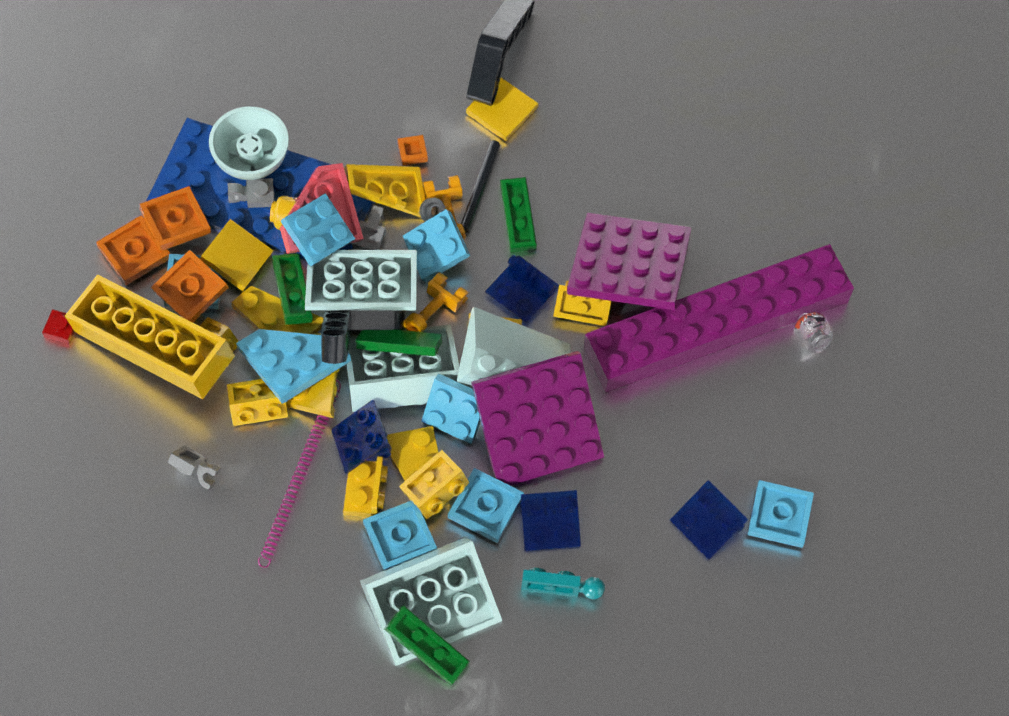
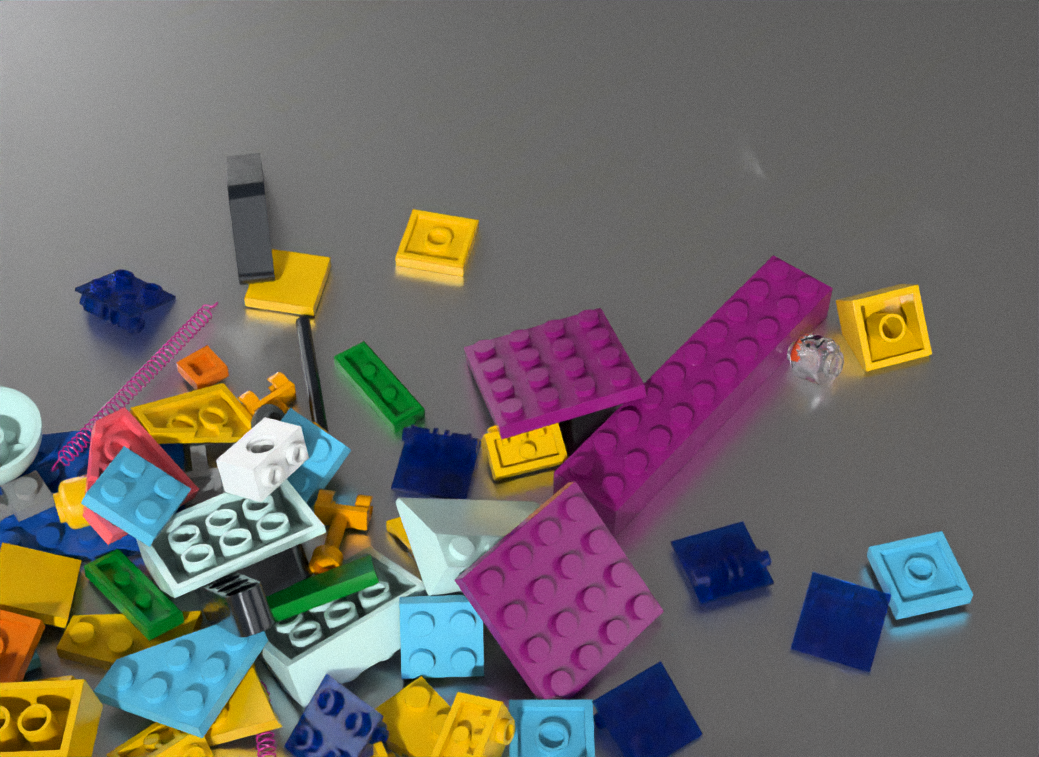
camera: 25 degrees left, 15 degrees down
none -> dark pink piece [52,302,219,472]
none -> clear blue hinge [75,269,176,333]
none -> white brick [216,417,309,502]
none -> yellow tile [395,209,479,277]
none -> clear blue hinge [671,521,774,606]
none -> yellow slope [836,284,932,372]

